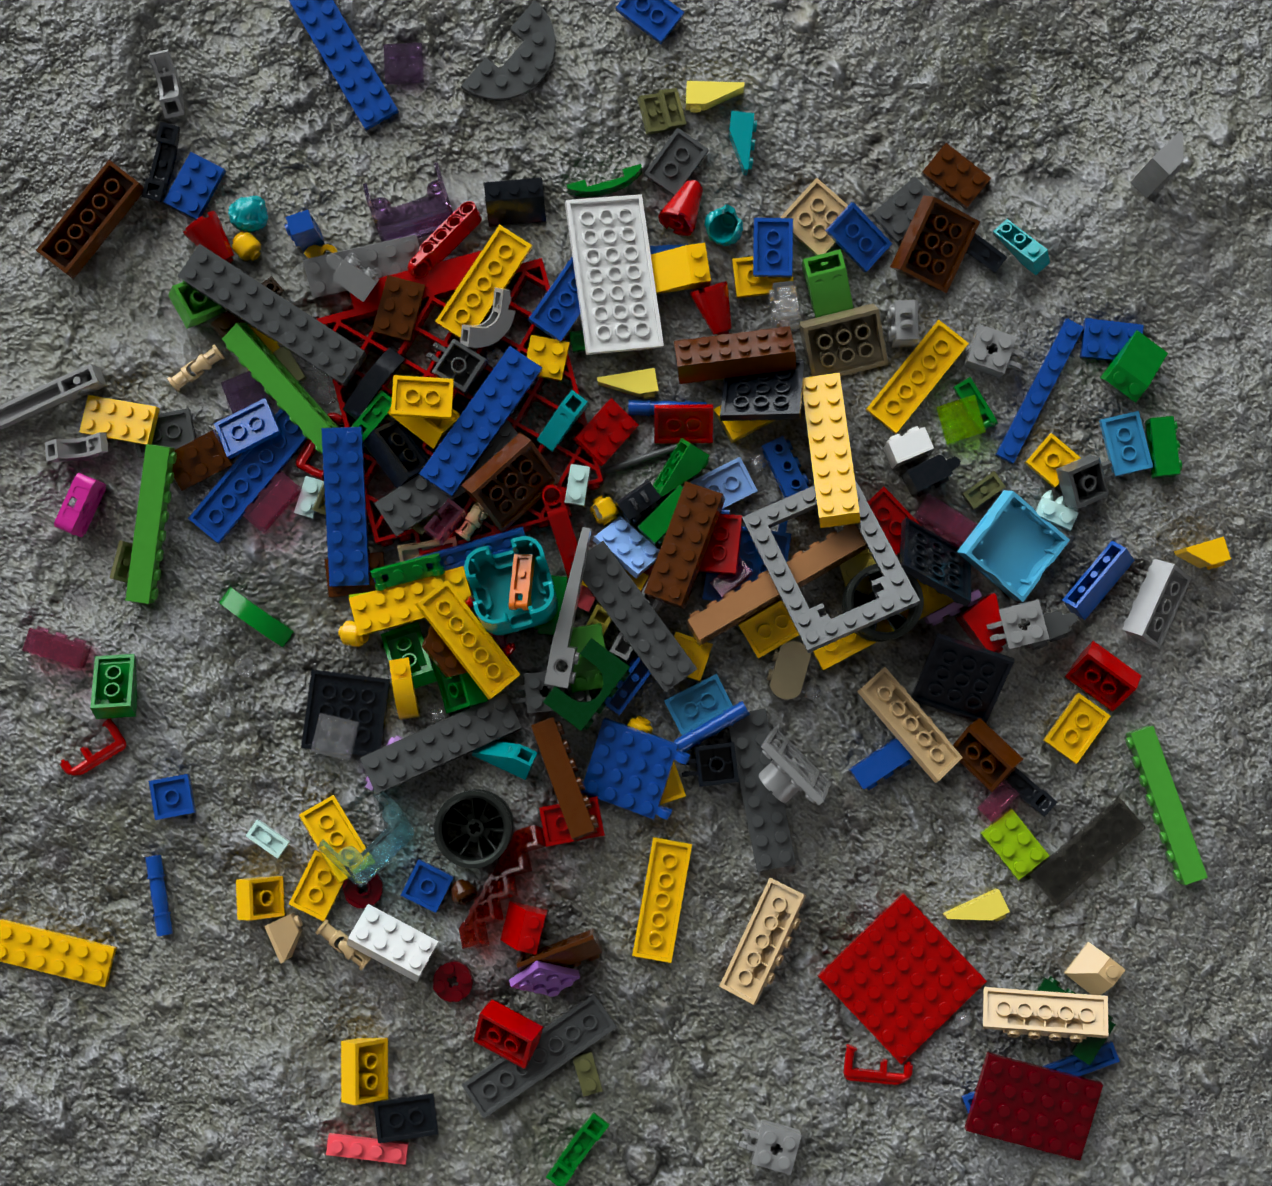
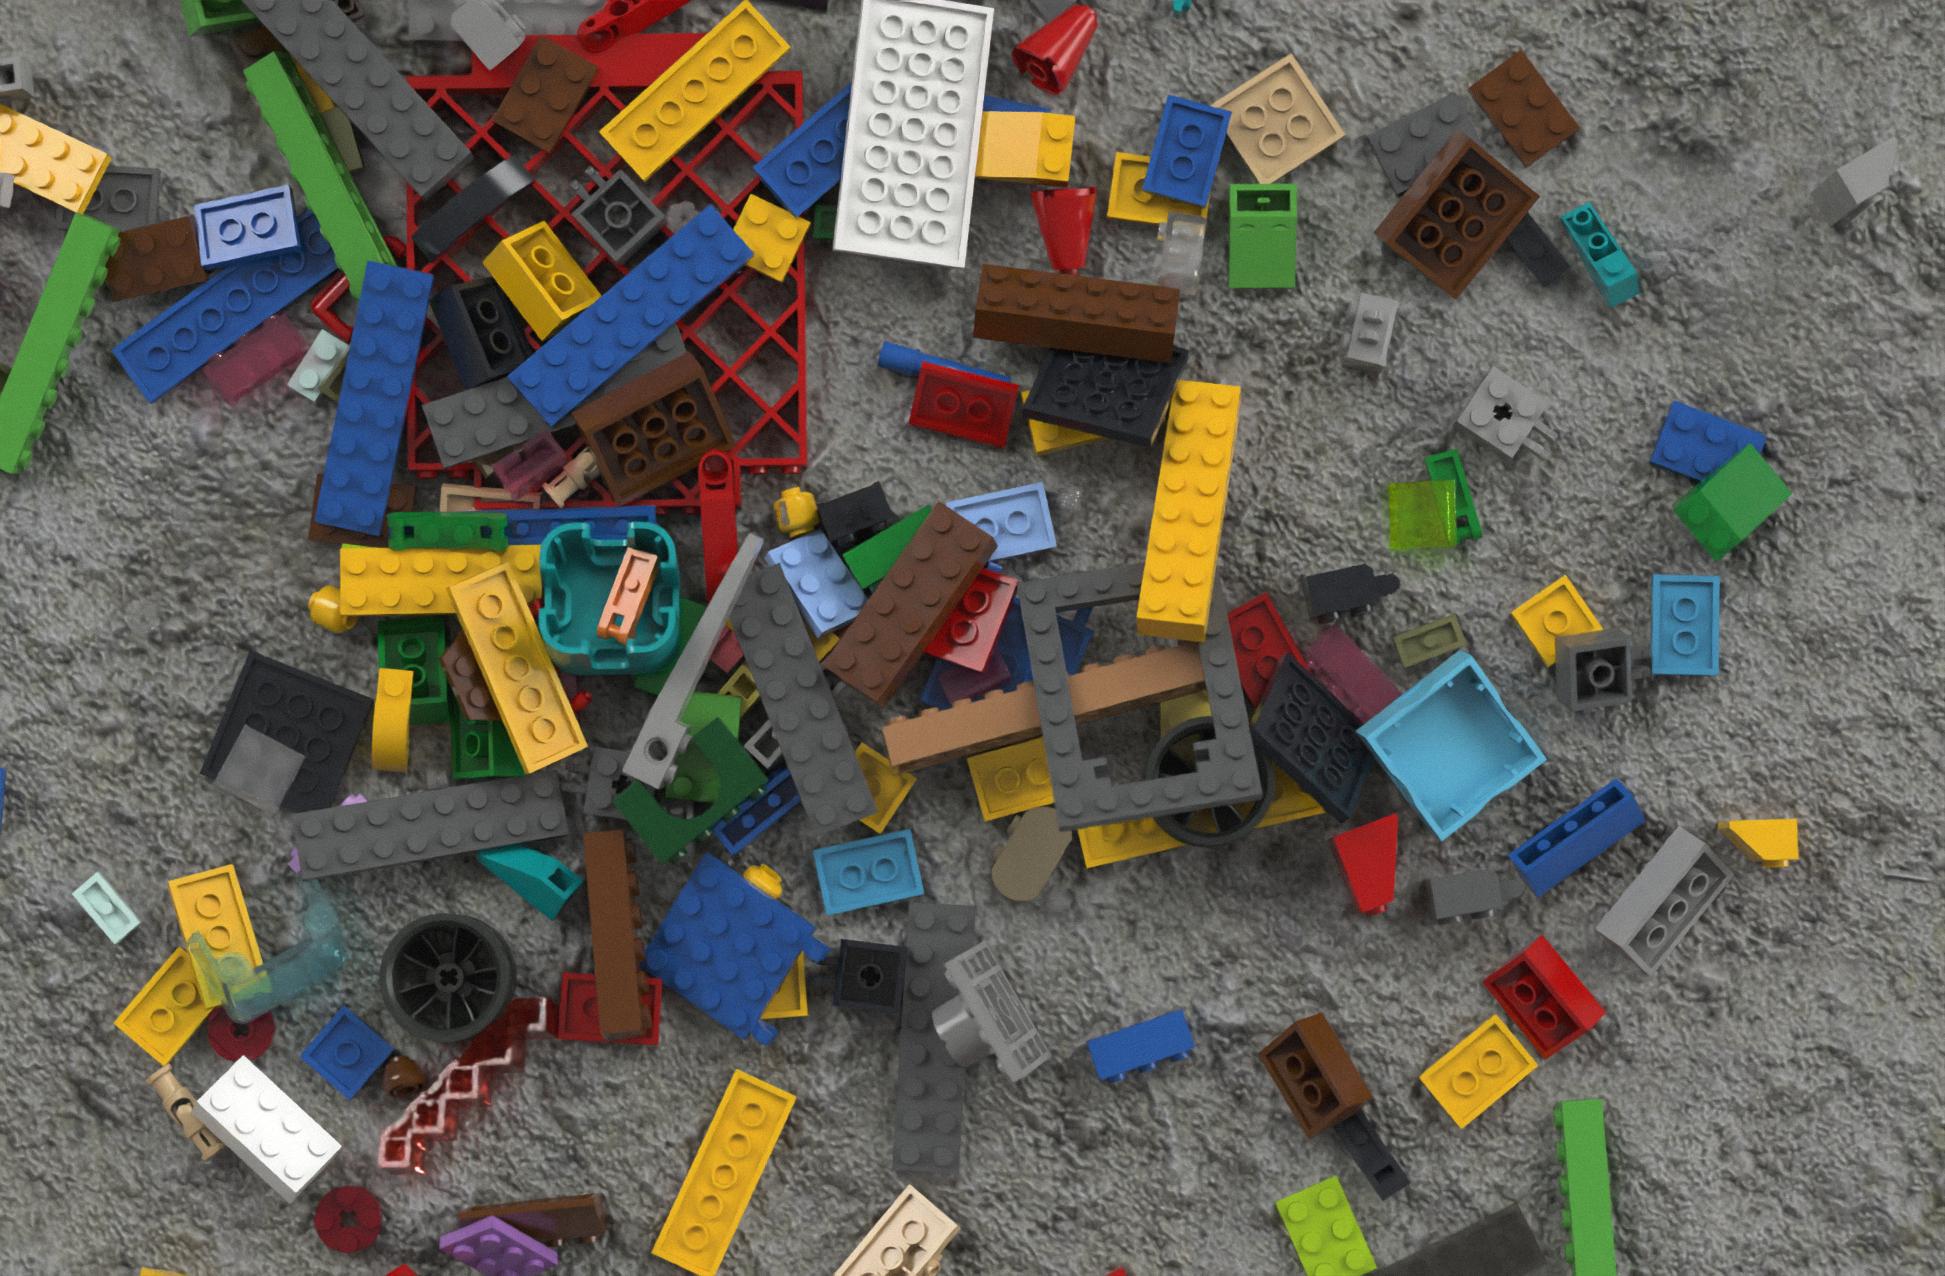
camera: 10 degrees right, 0 degrees up
tan piece [167,344,225,392] -> none
green slope [219,587,294,647] -> none
clear purple plate [221,371,272,414] -> none
yellow slope [236,876,285,921] -> none
tan slope [264,912,303,964] -> none
green plate [351,390,392,446] -> none
yellow plate [391,375,454,419] -> none
light grey arch [460,287,515,348] -> none
red slope [500,901,548,955] -> none
teal slope [537,390,588,452] -> none
light aqua plate [565,464,590,506] -> none
red plate [573,398,639,466] -> none
light yellow slope [597,368,659,399] -> none
dark grey bar [604,443,678,475] -> none
green slope [653,438,710,497] -> none
blue piece [674,701,750,752] -> none
teal hair [704,205,743,246] -> none
blue brick [761,436,813,518] -> none
dark tan slope [798,303,888,377] -> none
blue plate [825,202,892,272] -> none
tan plate [857,667,963,783] -> none
yellow plate [866,319,969,434] -> none
white brick [883,426,934,469] -> none
black plate [911,633,1014,723] -> none
lavender plate [923,589,982,626] -> none
clear pink plate [978,780,1020,822] -> none
light grey hinge [986,599,1050,649] -> none
blue plate [995,318,1084,464] -> none
light aqua plate [1036,490,1079,531] -> none
green brick [1145,416,1182,479] -> none

